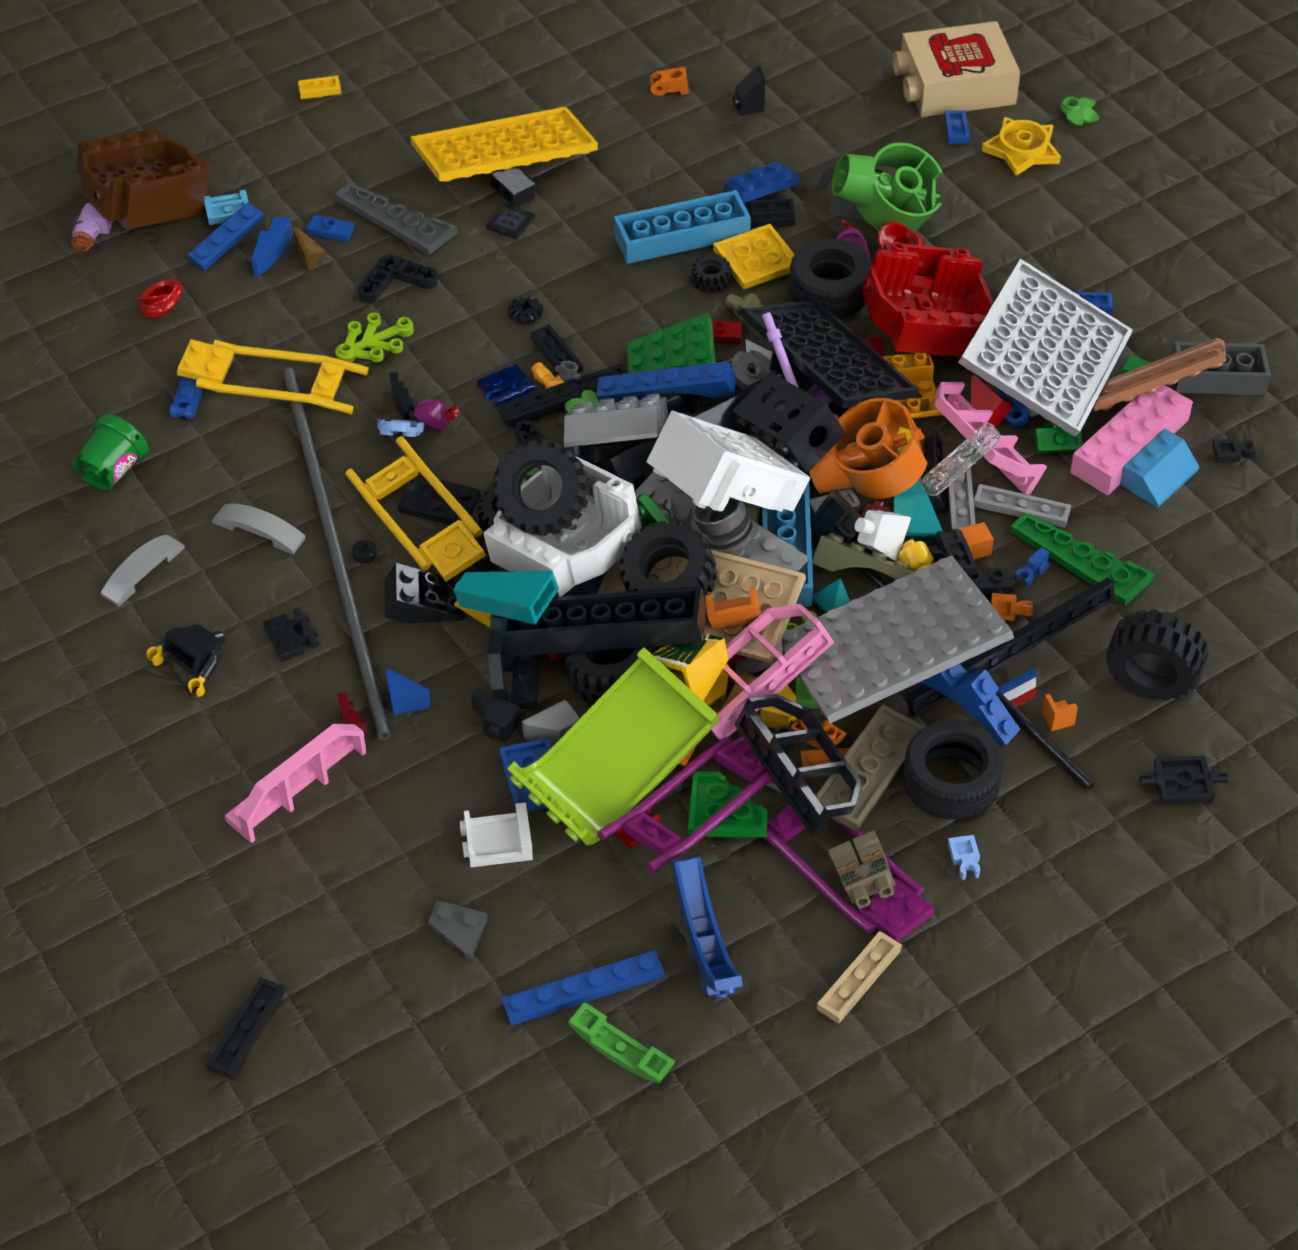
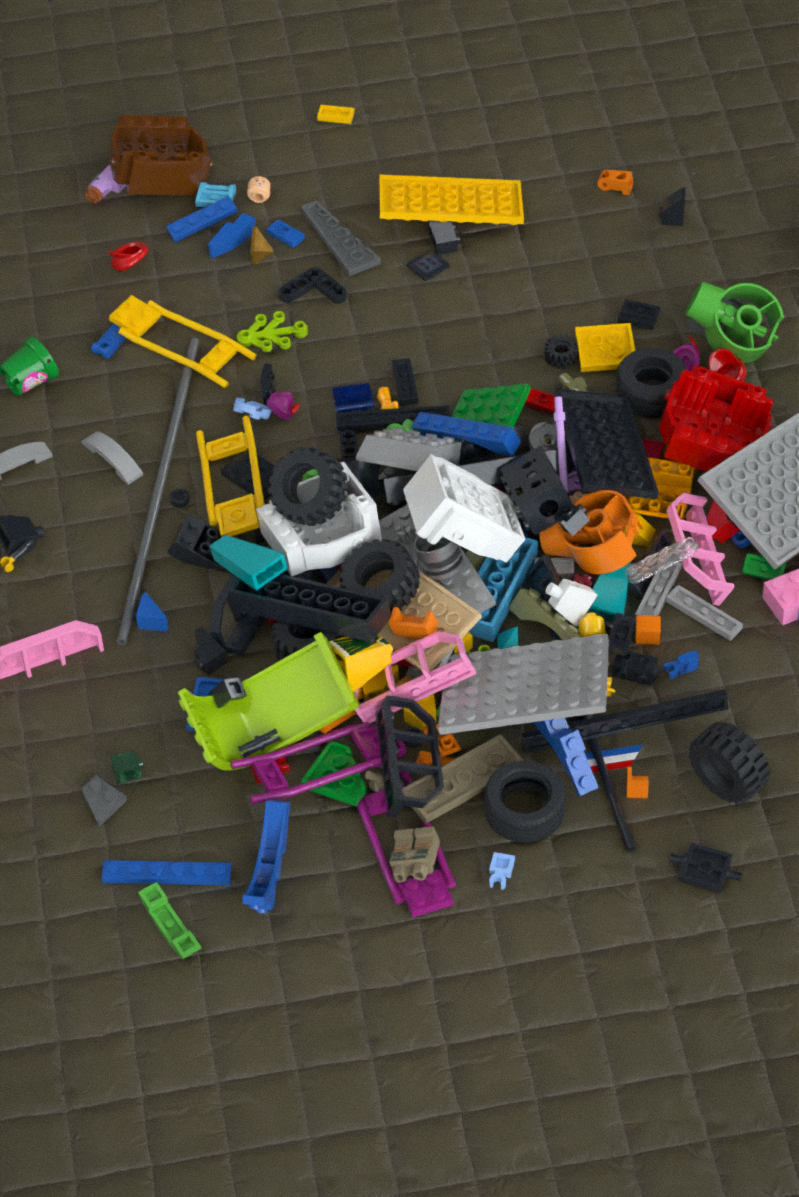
camera: 25 degrees right, 0 degrees up
black plate [263,607,320,662] -> none
dark red slope [337,692,367,735] -> none
white panel [460,803,533,867] -> none
black gear [508,296,543,324] -> none
light grey slope [522,700,580,745] -> none
dark grey plate [555,361,581,381] -> none
dark azure brick [614,190,751,264] -> none
green plate [636,493,670,531] -> none
blue plate [723,162,800,203] -> none
tan plate [817,931,902,1024] -> none
orange plate [991,593,1033,621] -> none
green wing [1010,513,1154,607] -> none
none -> clear green brick [110,750,144,784]
none -> panel [211,677,247,708]
none -> black pin [238,728,281,758]
none -> light nougat head [247,176,270,203]
none -> dark tan plate [365,771,384,792]
none -> brick [554,504,590,536]

